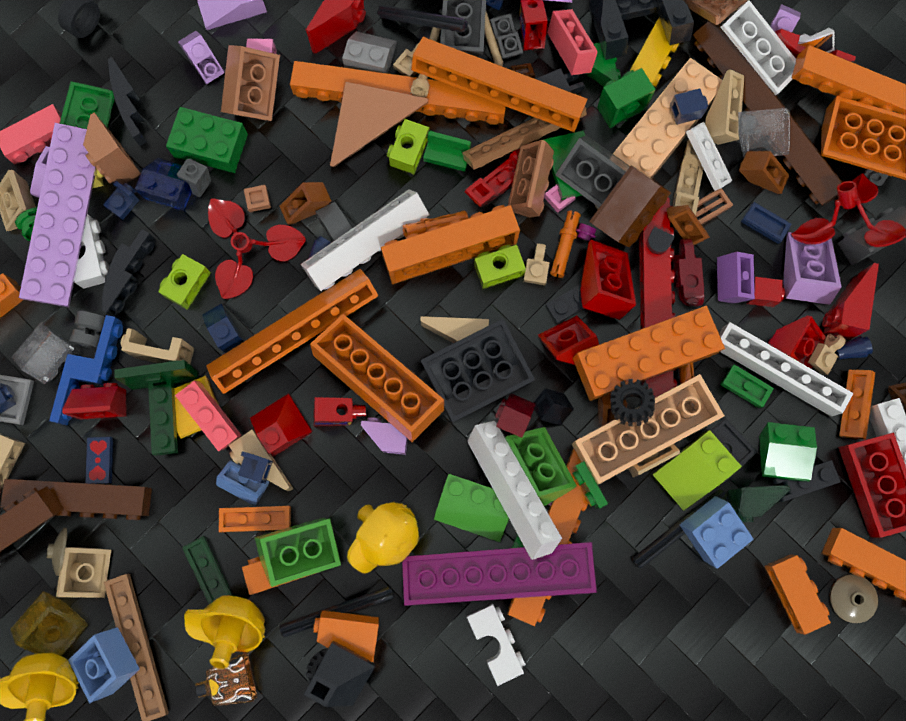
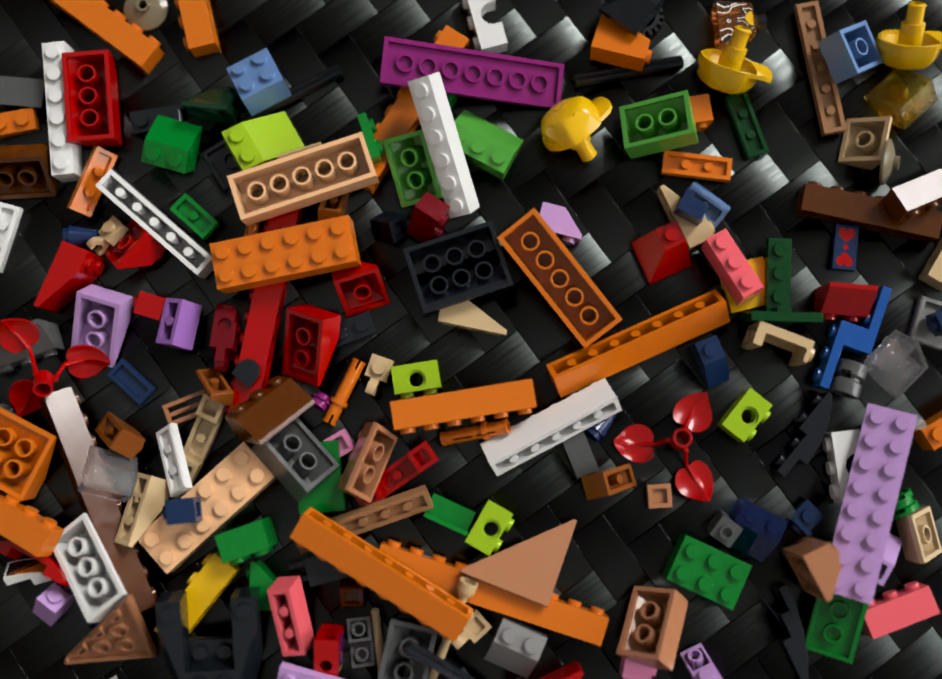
camera: 165 degrees left, 5 degrees up
red torso [314,397,366,426] -> none
black tyre [610,379,655,427] -> none

